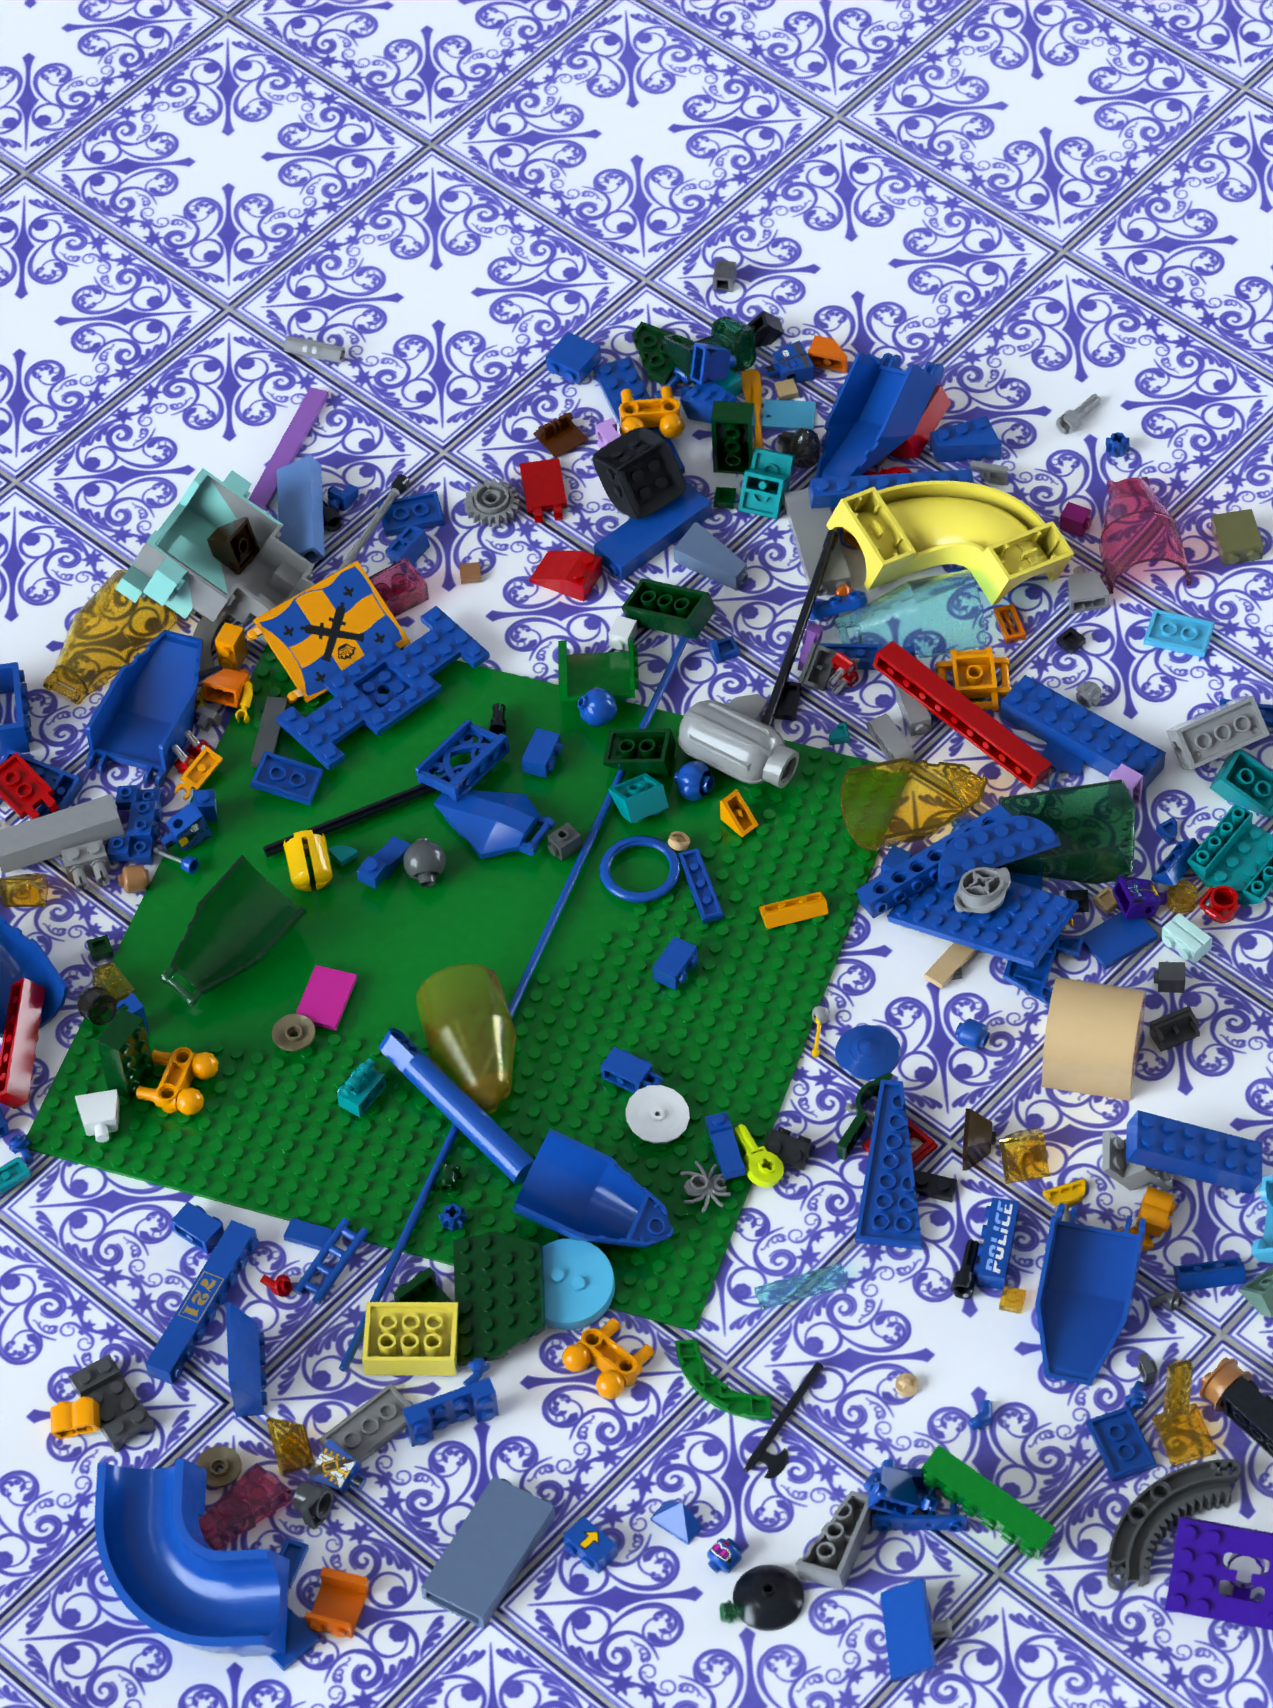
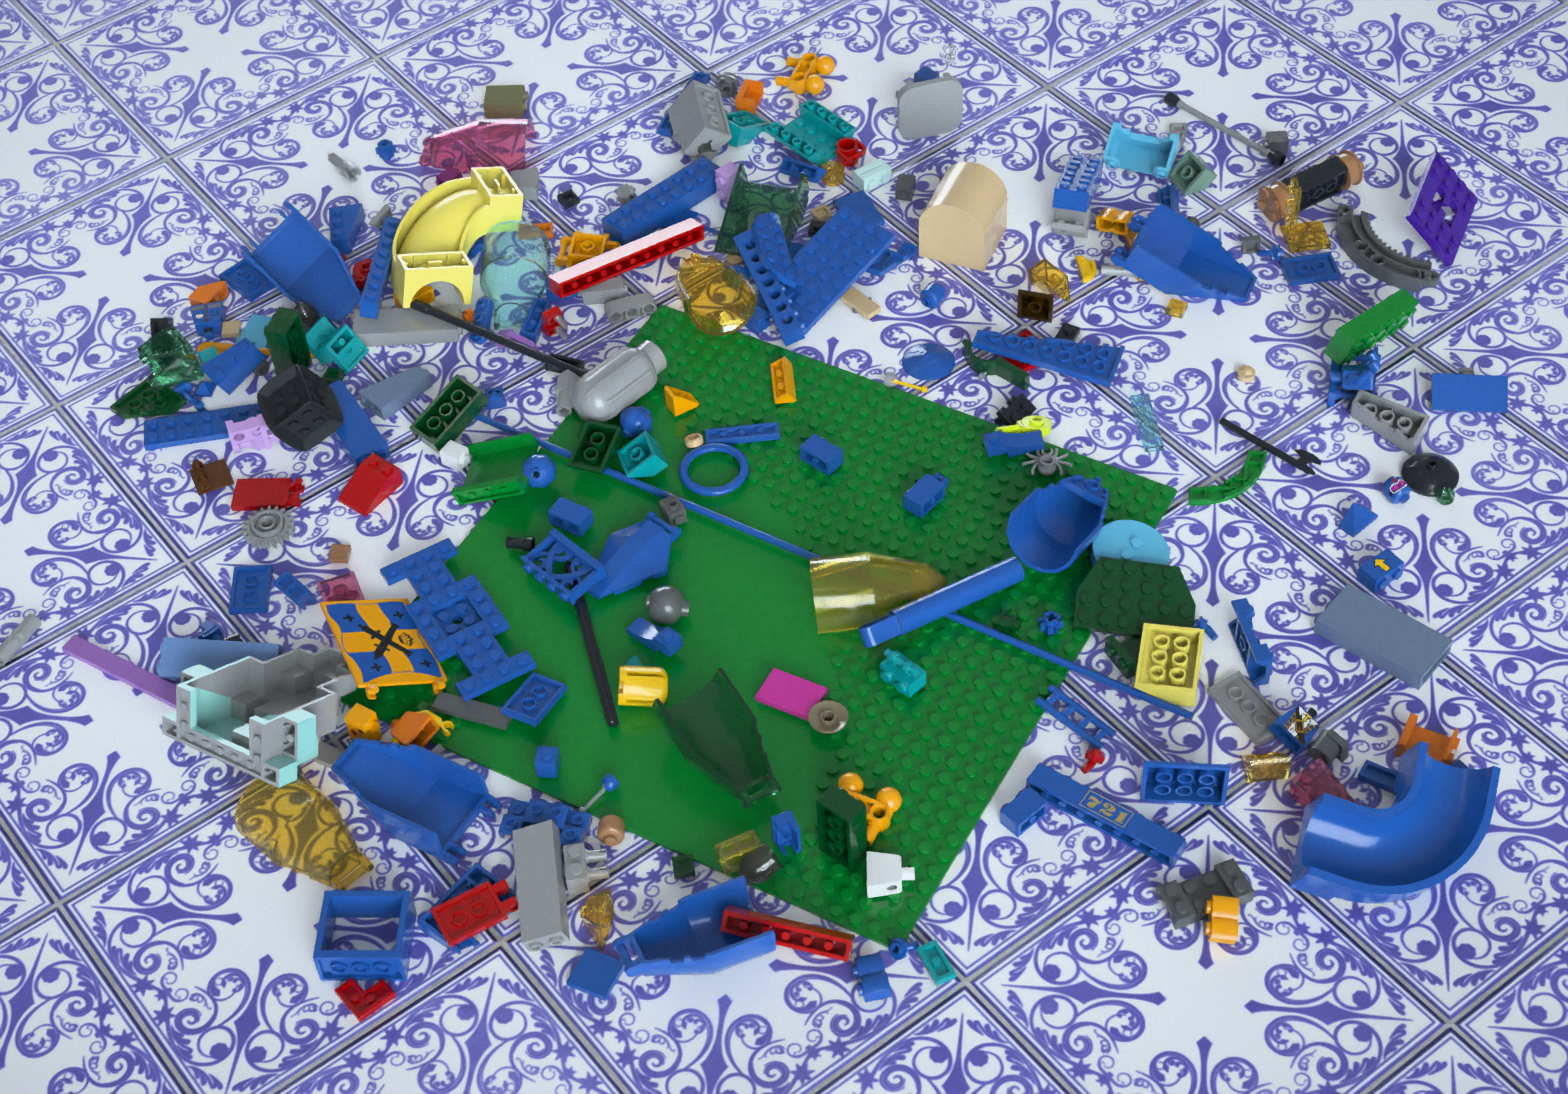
camera: 80 degrees left, 5 degrees down
blue torso [160,801,213,851] -> none
piece [171,730,212,774] -> none
light orange plate [174,746,223,801] -> none
dark tan dish [196,1446,242,1488] -> none
dark brown slope [207,517,260,575] -> none
blue tile [283,1218,334,1250] -> none
light grey hose [336,474,410,572] -> none
blue brick [546,332,602,385] -> none
light orange piece [562,1318,654,1399] -> none
light orange piece [619,386,685,439] -> none
white piece [625,1085,690,1143] -> none
blue torso [690,342,737,385] -> none
flat silver brick [713,260,737,292] -> none
dark grey hinge [798,643,837,691] -> none
teal tile [829,722,850,745] -> none
black piece [951,1239,979,1299] -> none
light grey piece [954,867,1011,913] -> none
blue arm [969,1400,993,1430] -> none
blue brick [974,1197,1019,1290] -> none
dark purple torso [1112,875,1168,920] -> none
medium azure tile [1143,609,1215,658] -> none
blue tile [1156,817,1177,845] -> none

